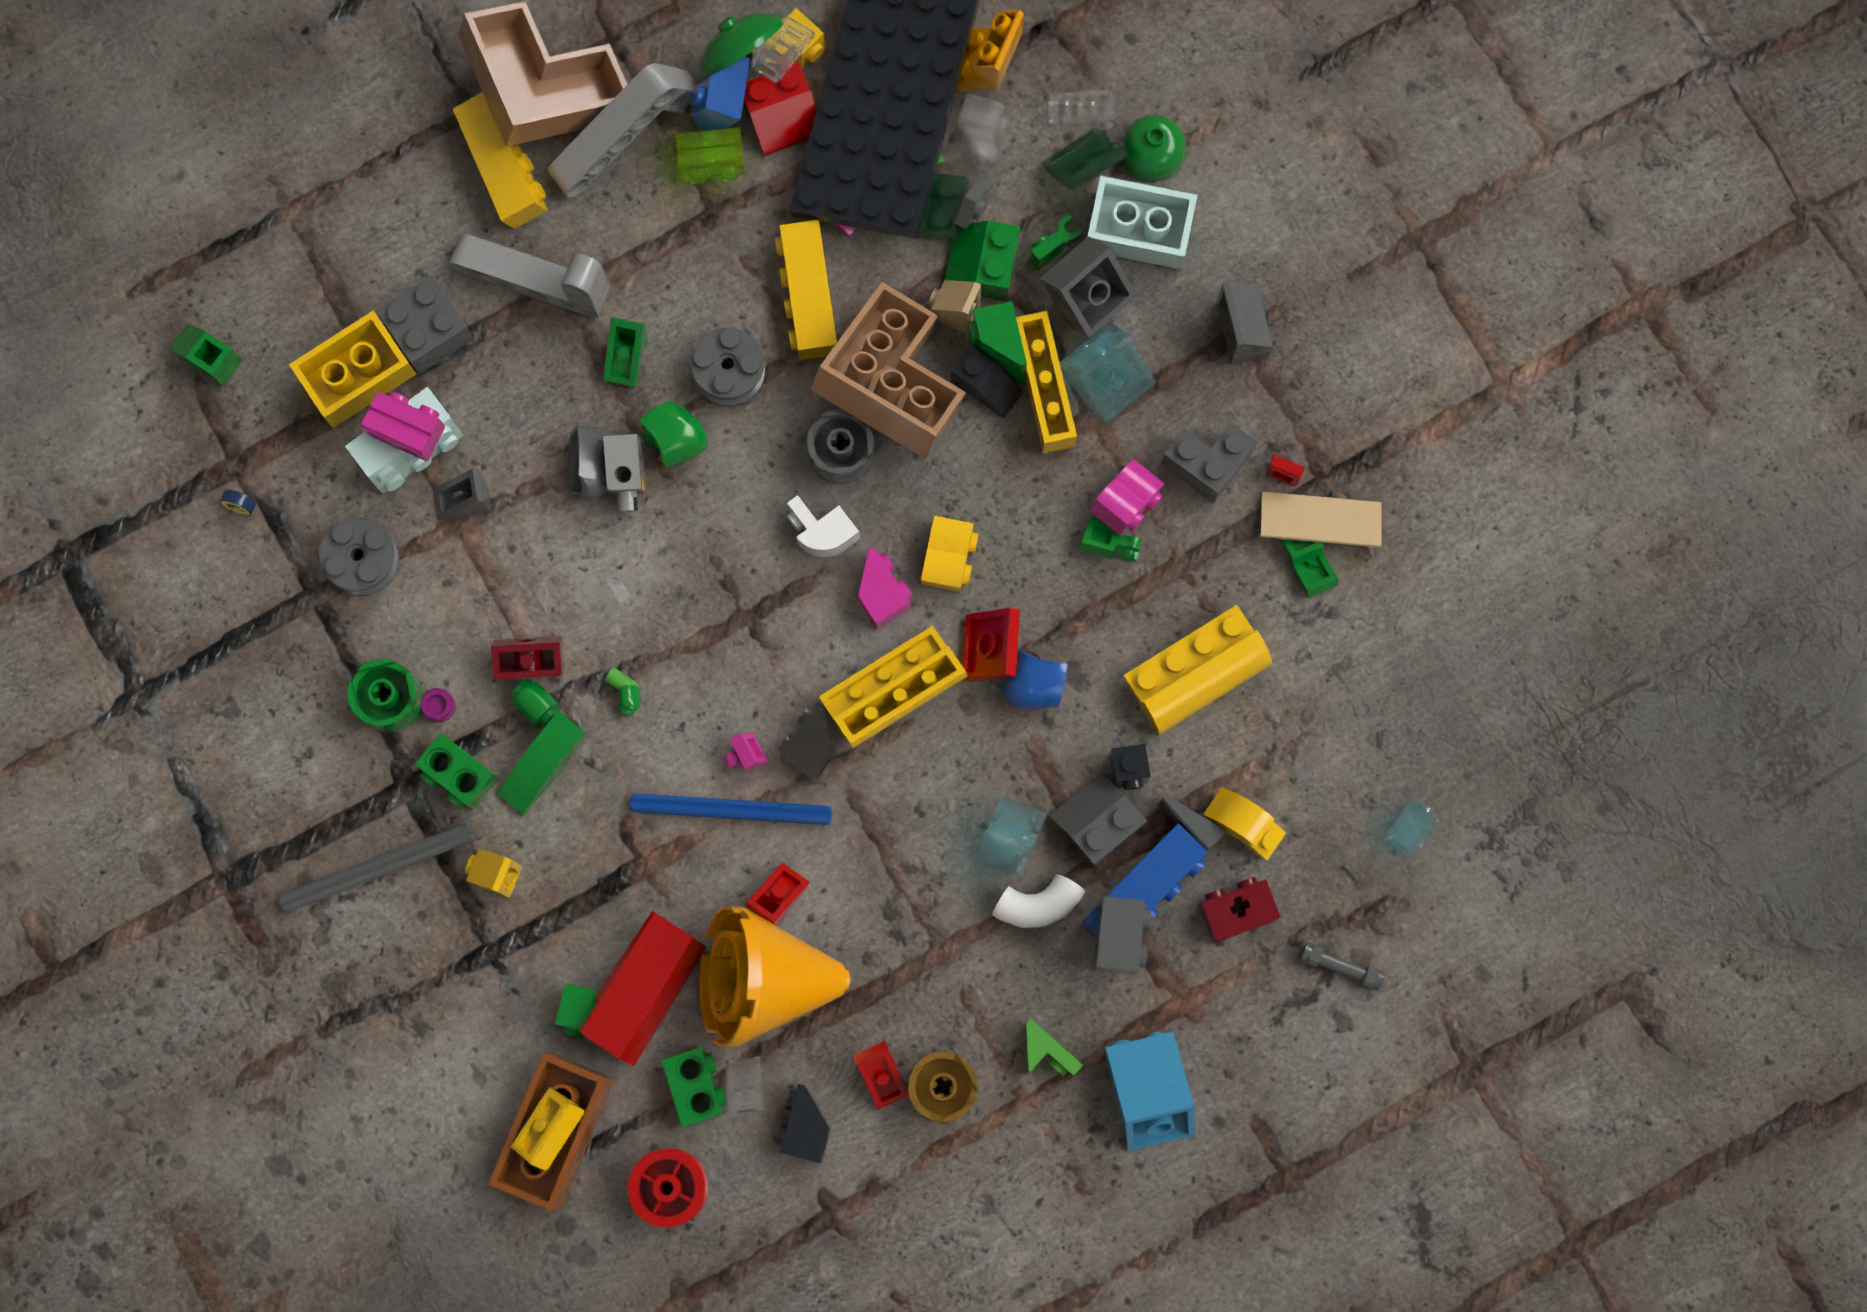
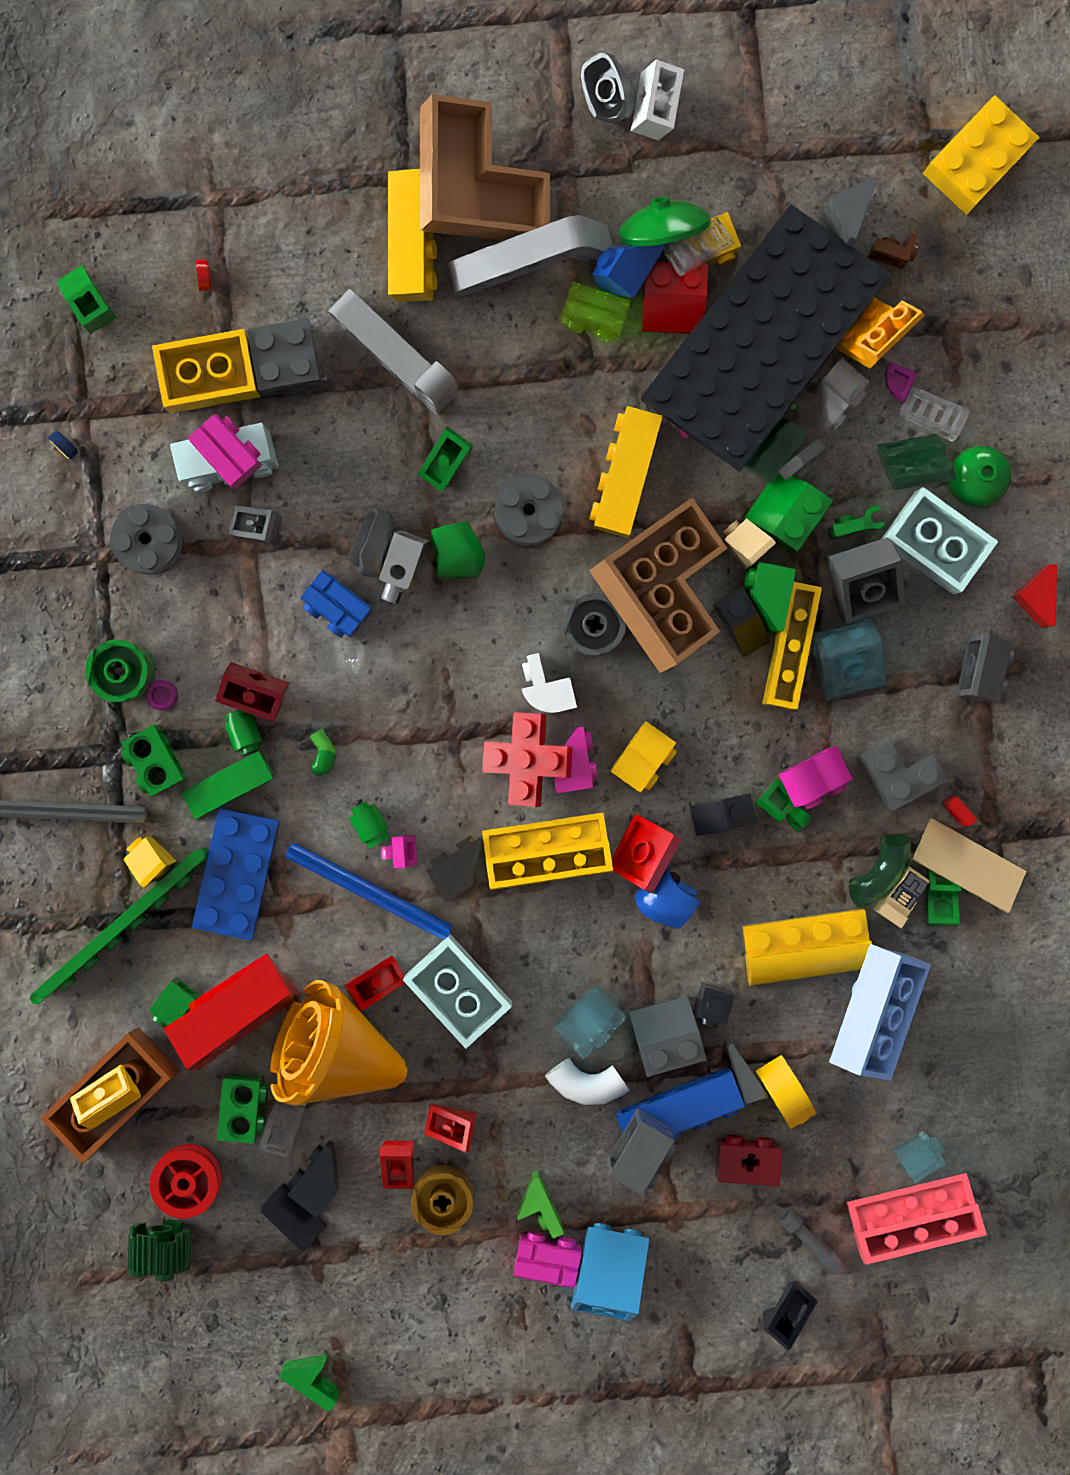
camera: 20 degrees right, 10 degrees up
none -> green hinge [30,848,209,1004]
none -> dark green brick [128,1219,191,1281]
none -> blue plate [192,807,280,941]
none -> red tile [196,259,212,291]
none -> black slope [259,1183,327,1252]
none -> blue brick [300,570,374,638]
none -> green brick [348,801,390,849]
none -> light aqua brick [403,934,512,1049]
none -> red slope [424,1104,476,1152]
none -> plate [482,712,573,807]
none -> dark pink brick [514,1231,582,1288]
none -> black slope [690,793,757,836]
none -> black slope [763,1280,818,1350]
none -> brick [829,944,931,1081]
none -> coral brick [846,1173,987,1265]
none -> clear green cylinder [848,834,911,908]
none -> leg [873,866,929,928]
none -> magenta tile [885,361,918,404]
none -> red slope [1011,564,1057,628]

